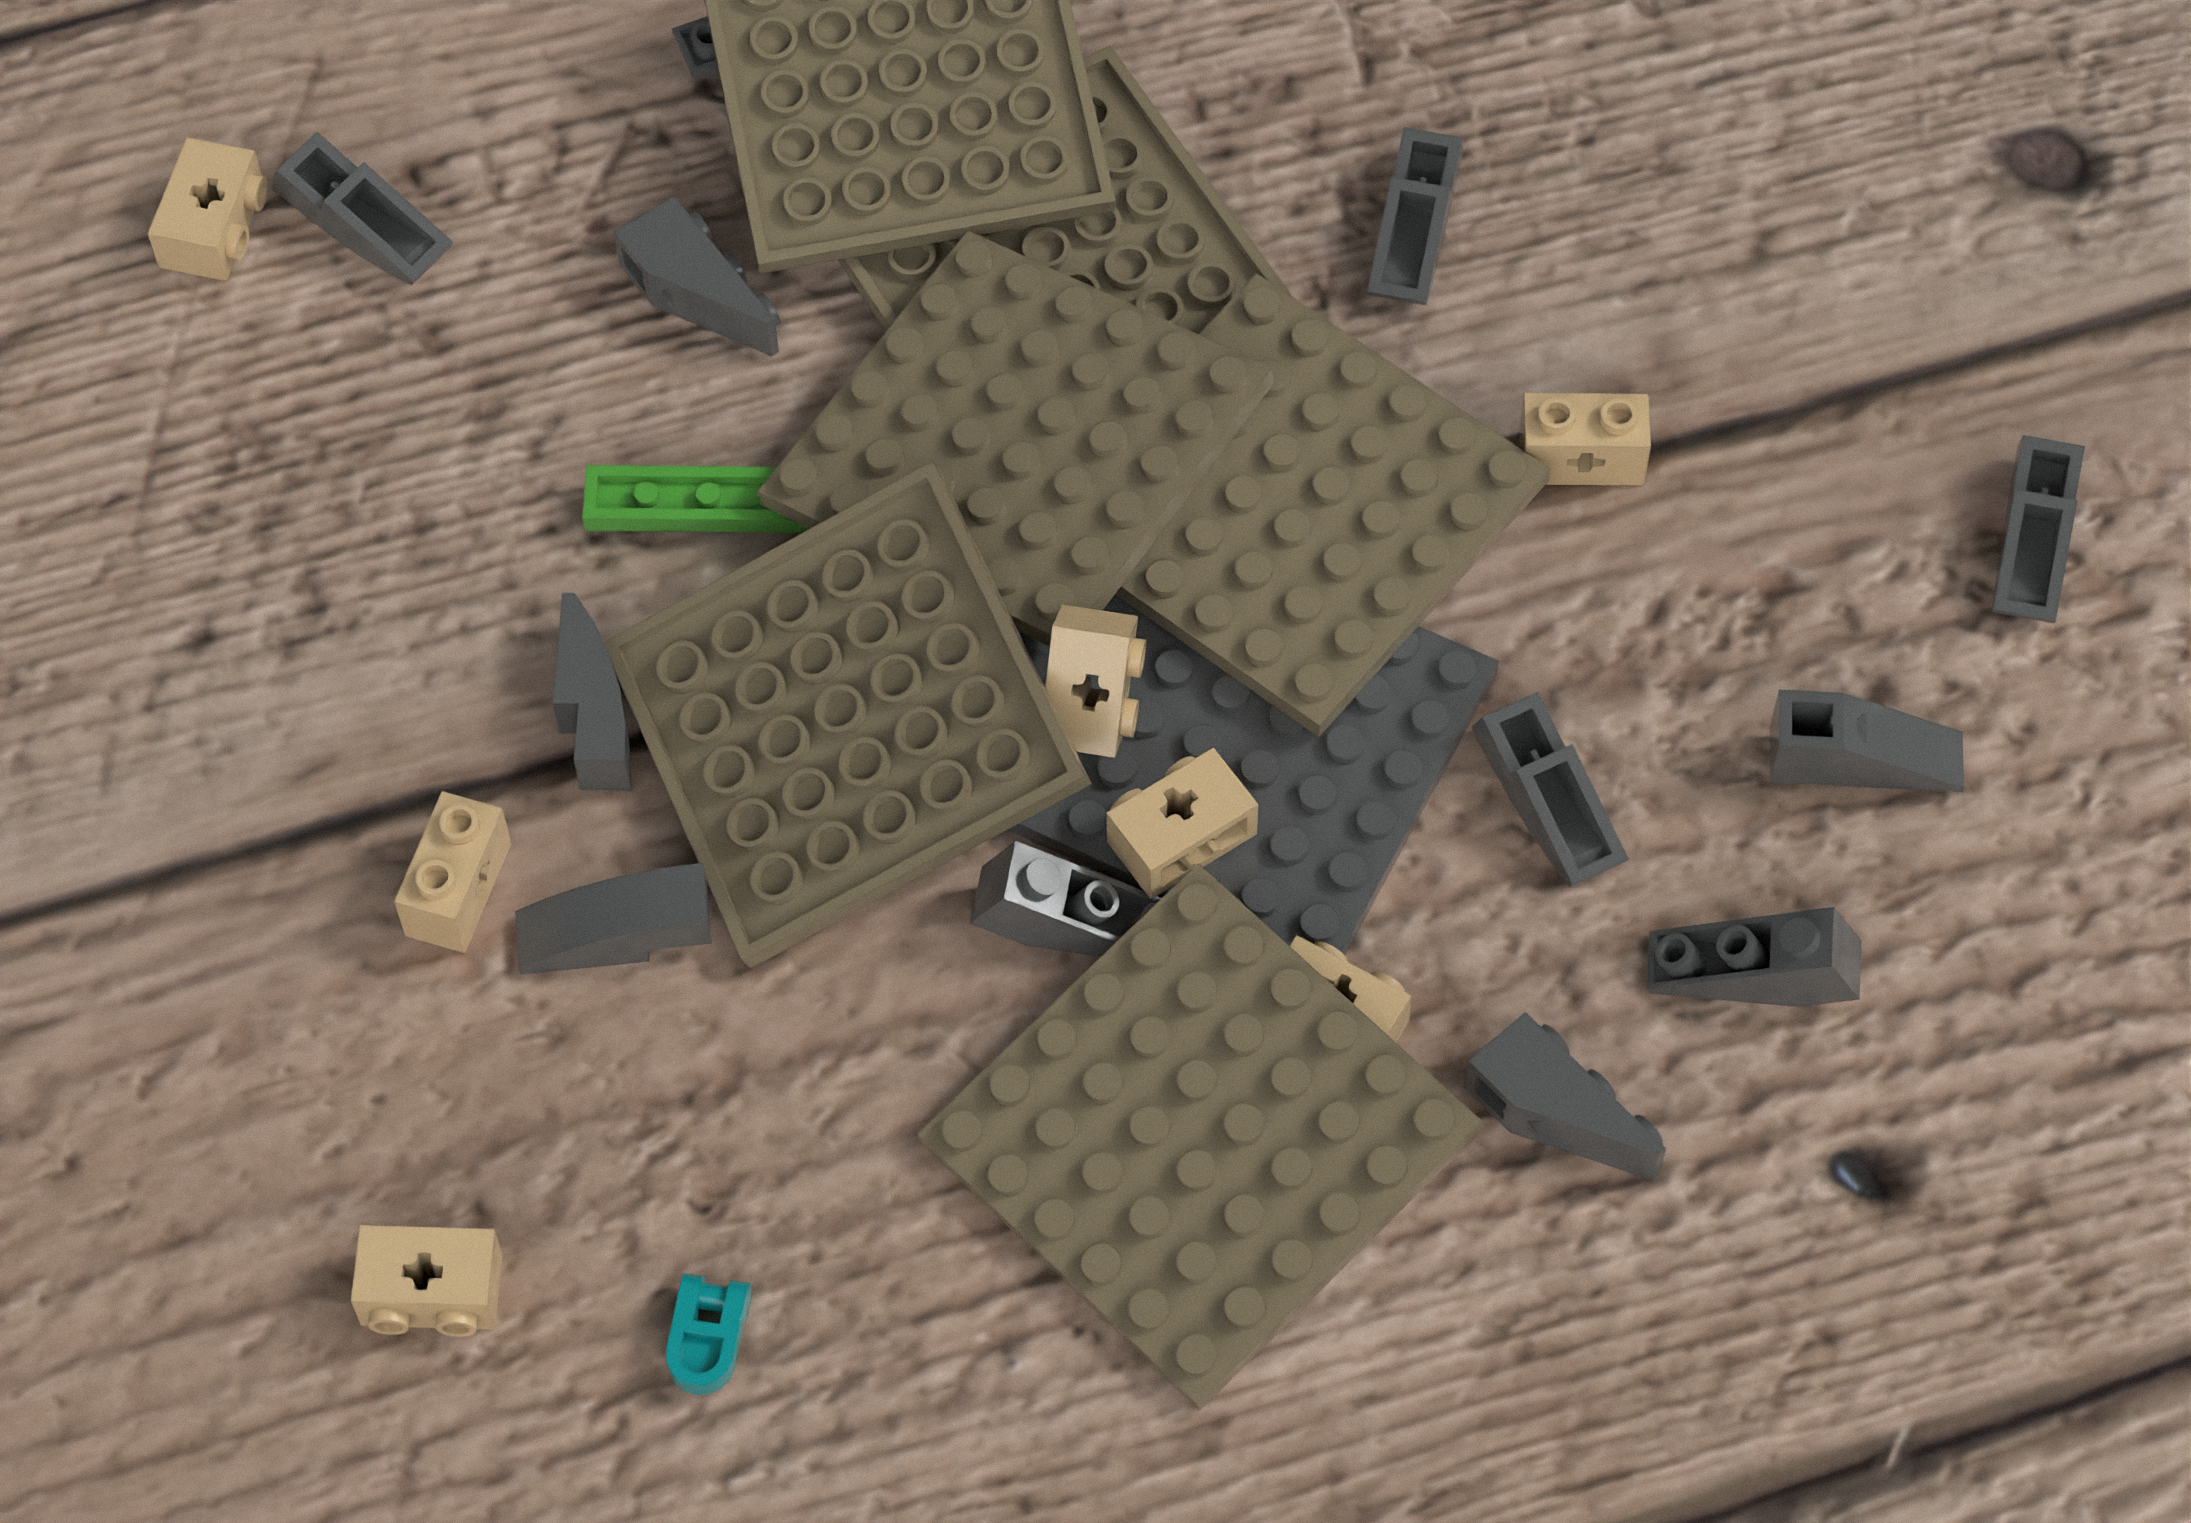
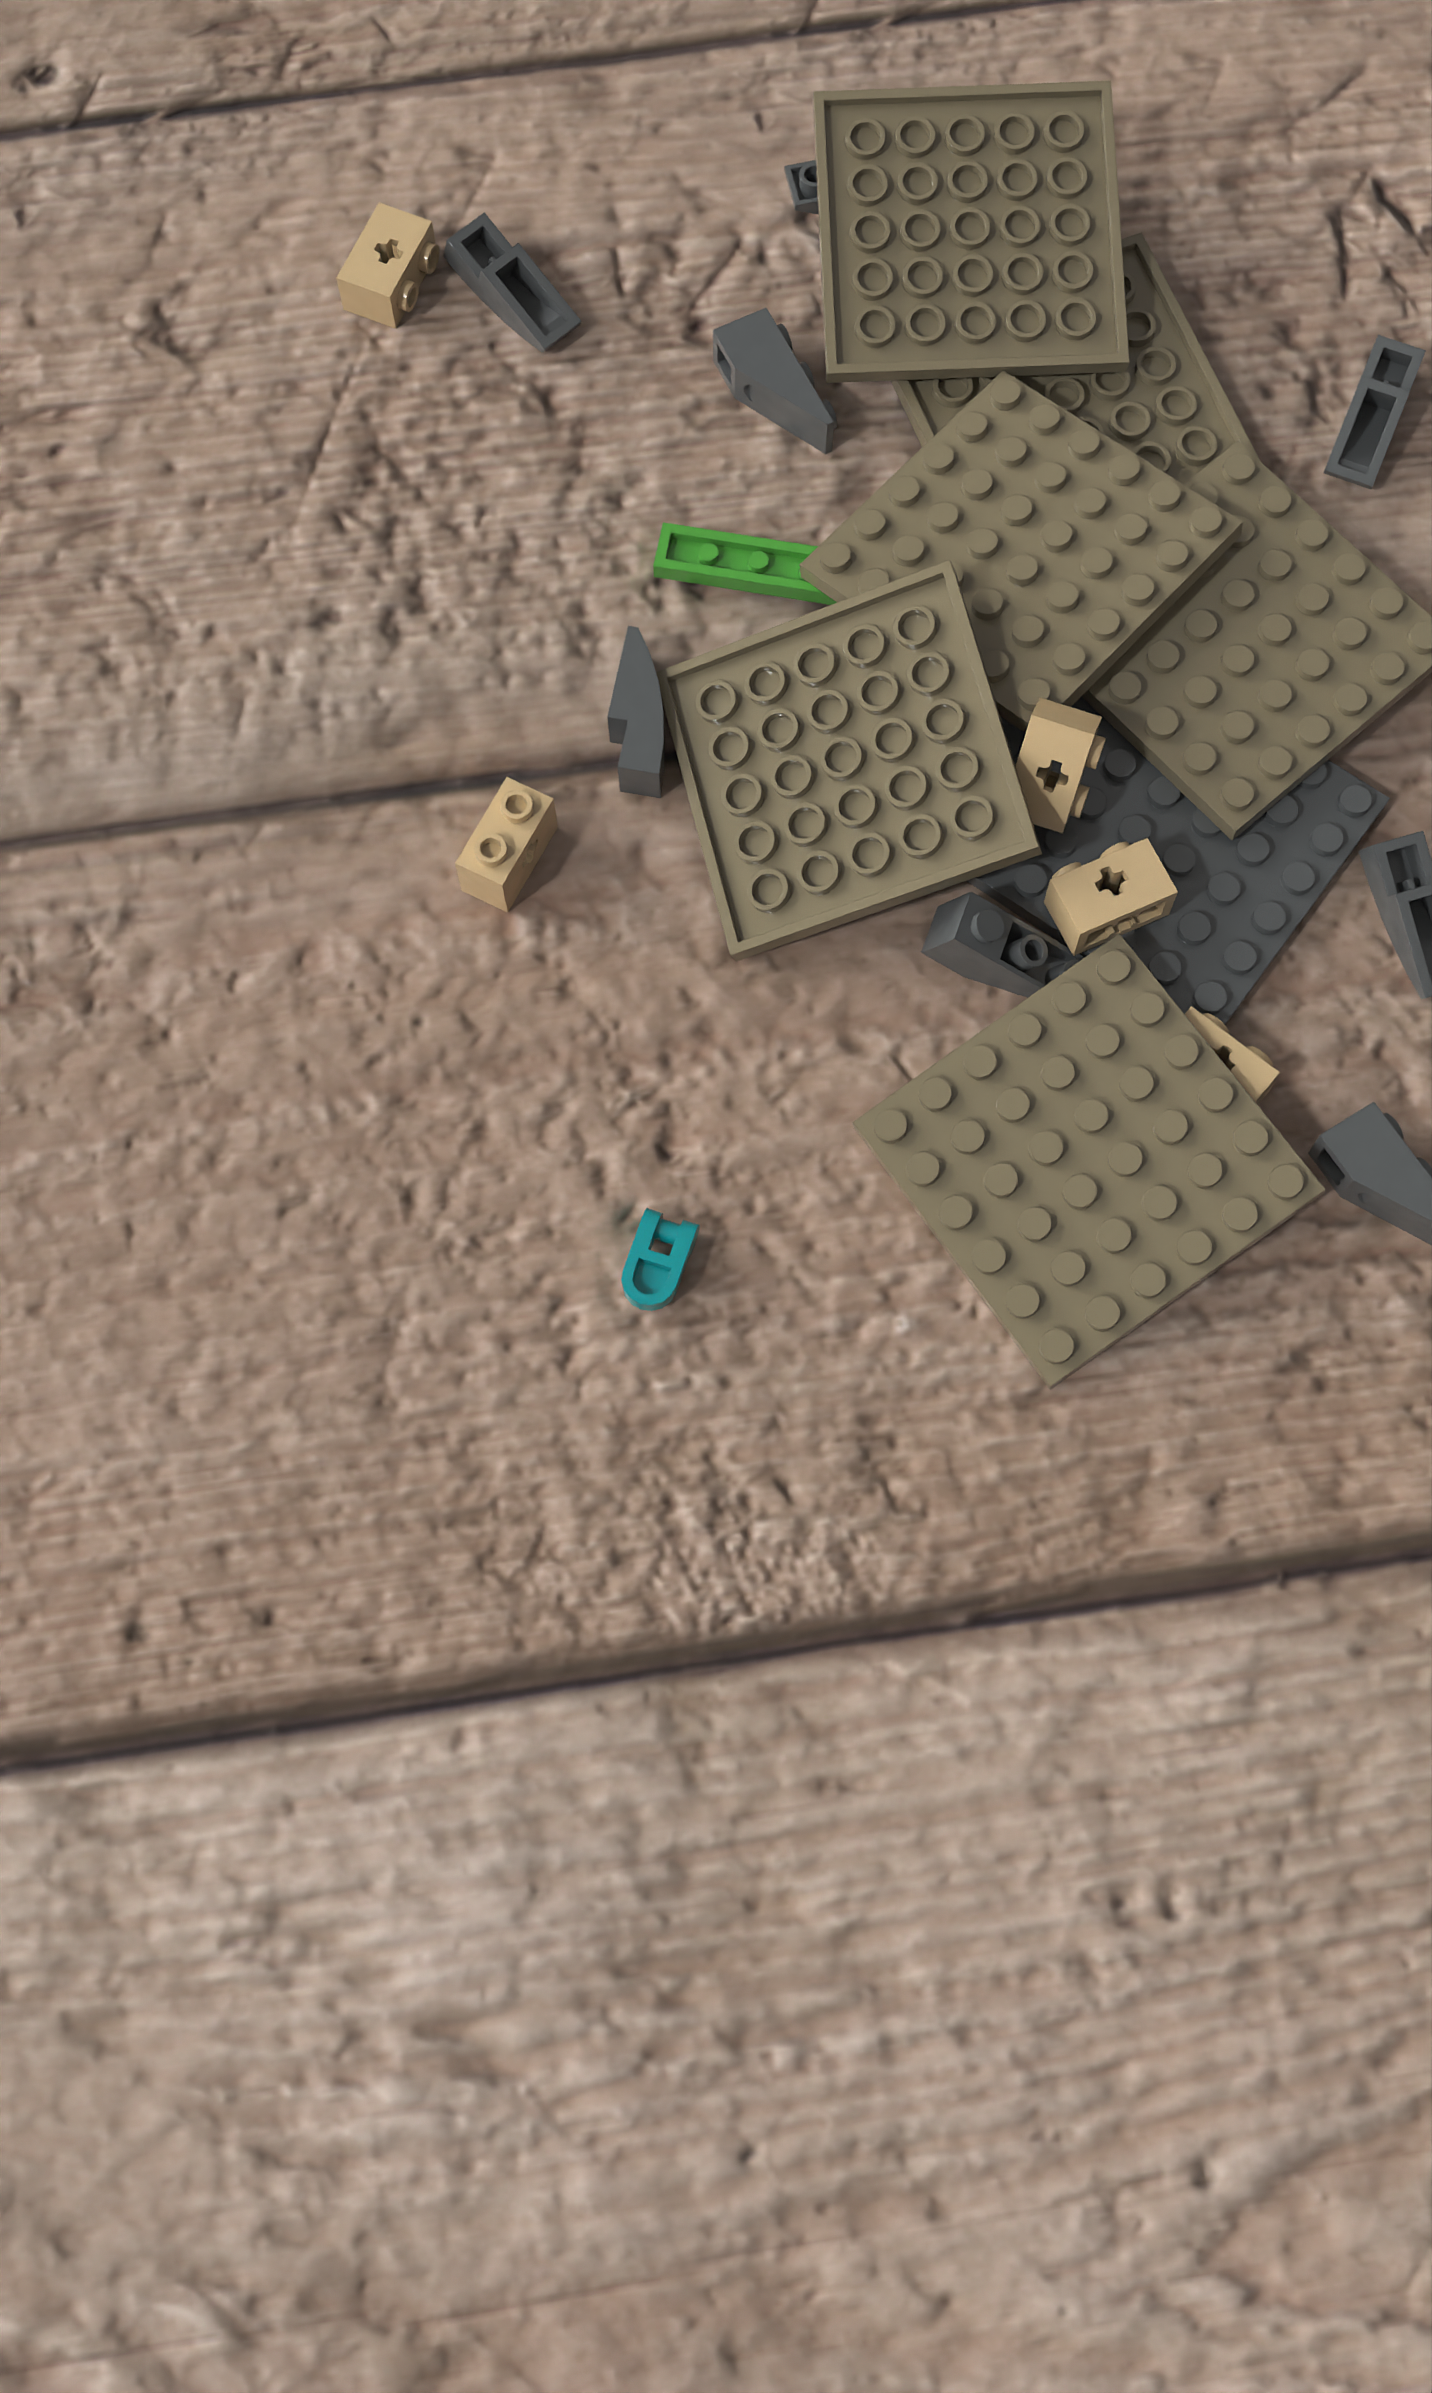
camera: 10 degrees right, 10 degrees up
tan brick [351,1225,503,1337] -> none
dark grey slope [515,863,712,975] -> none

